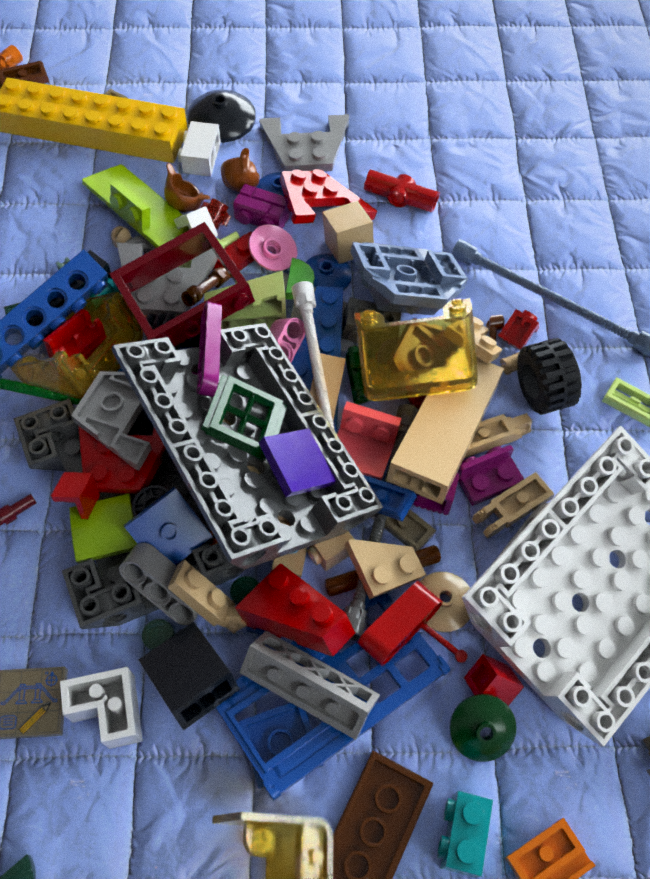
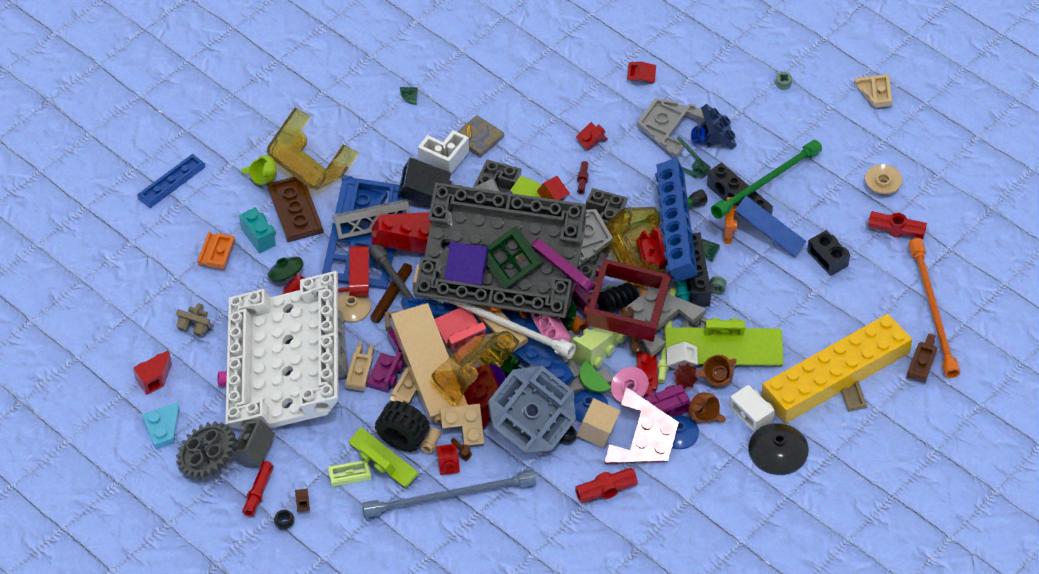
camera: 135 degrees right, 10 degrees down
light grey wing [259,114,349,171] -> none
tan wing [344,539,426,599] -> none
none -> lime bracket [349,428,418,488]

